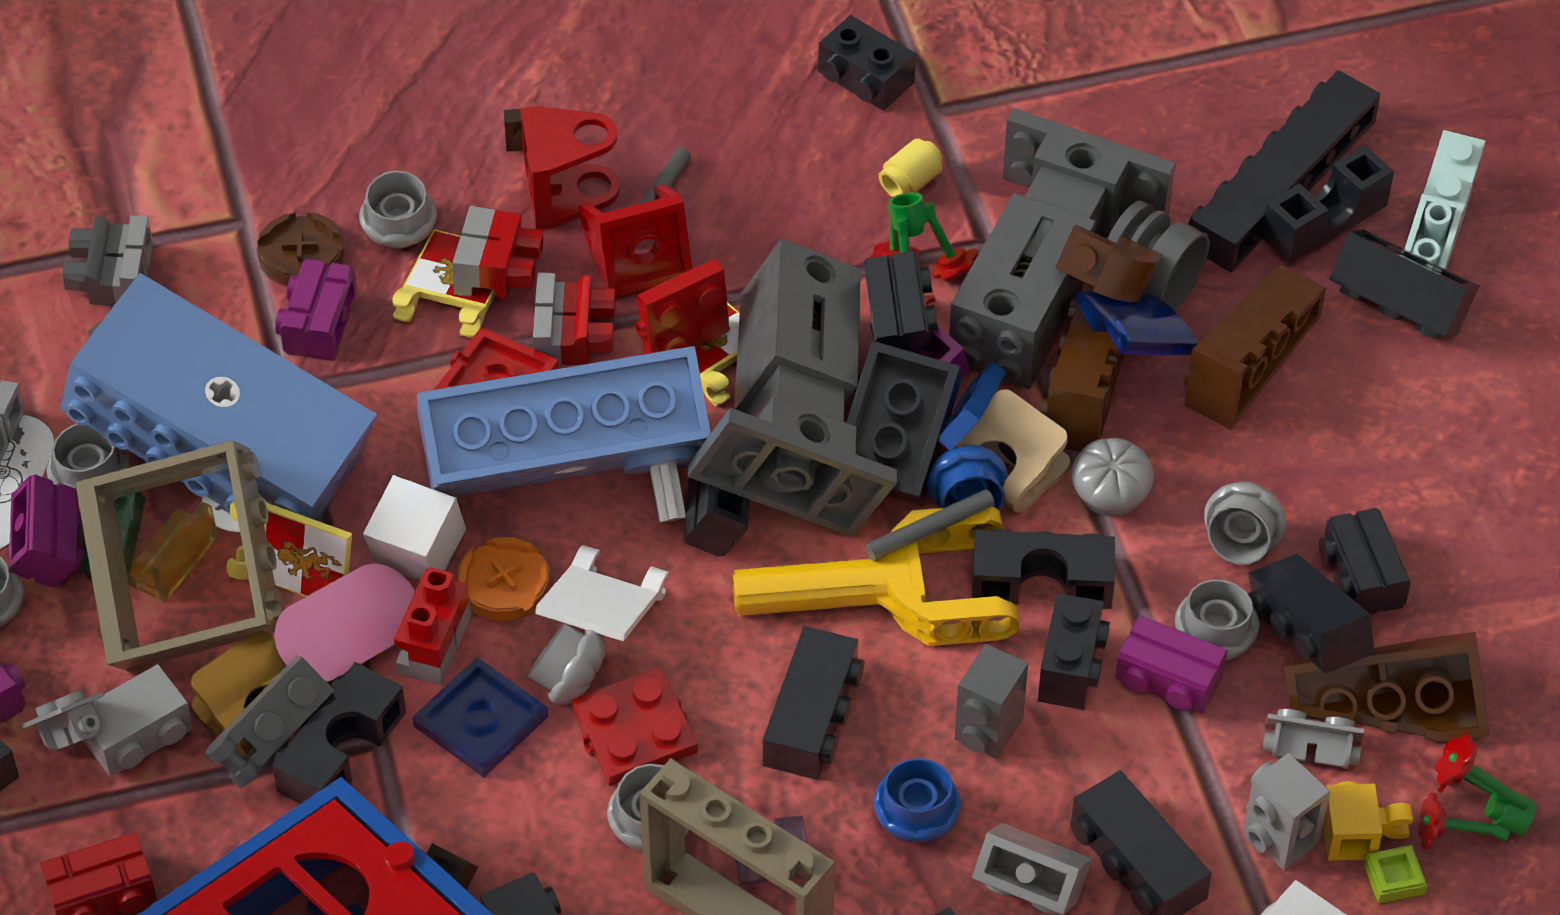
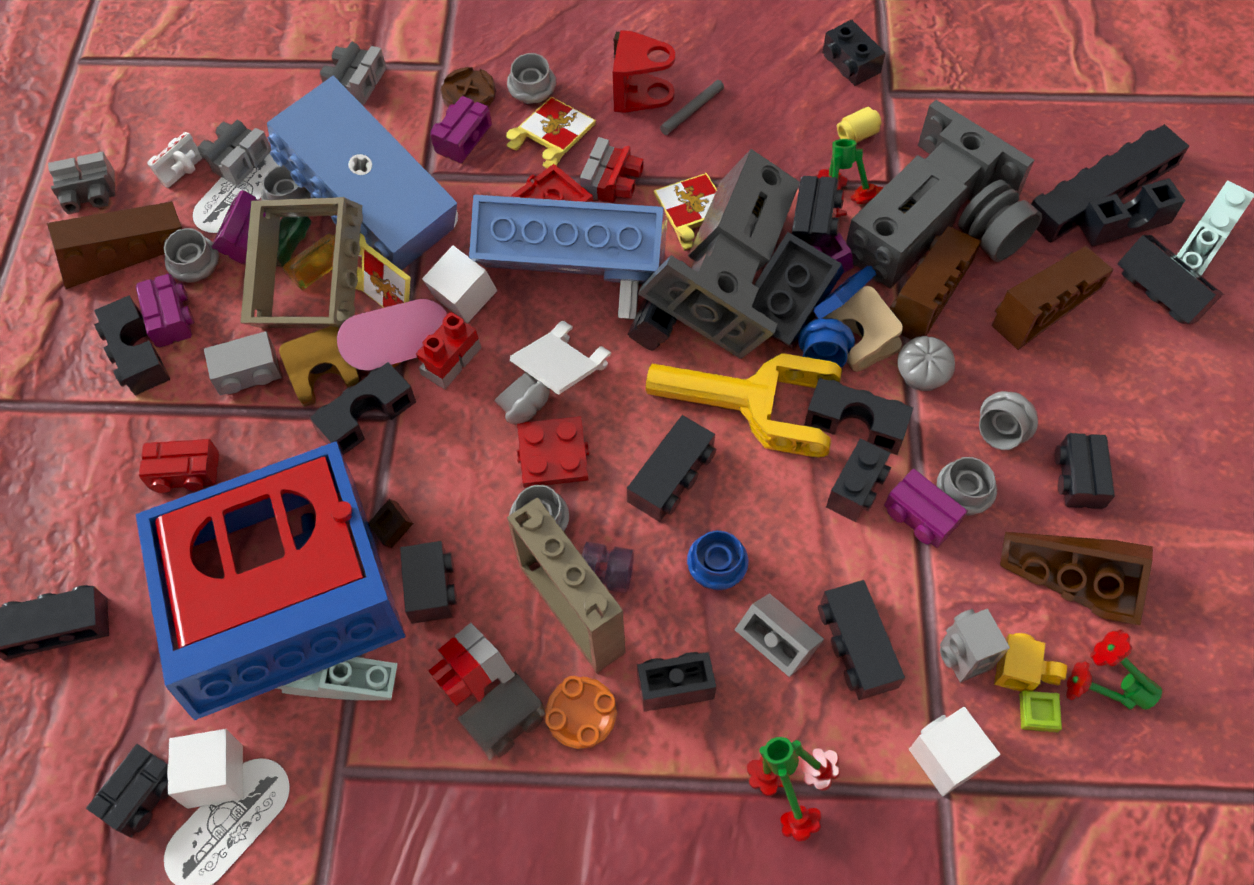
camera: 20 degrees right, 10 degrees up
light grey hinge [22,690,104,751] -> none
dark grey plate [206,655,334,788] -> none
clear blue tile [412,657,548,778] -> none
red hips [452,206,544,300] -> none
orange tile [458,537,550,621] -> none
red hose [579,184,693,297] -> none
red plate [635,259,730,354] -> none
dark grey bar [865,489,994,561] -> none
dark grey brick [954,643,1028,759] -> none
reddish brown brick [1055,224,1163,302] -> none
clear blue slope [1075,292,1199,356] -> none
black brick [1248,553,1375,674] -> none
light grey hinge [1262,709,1365,769] -> none

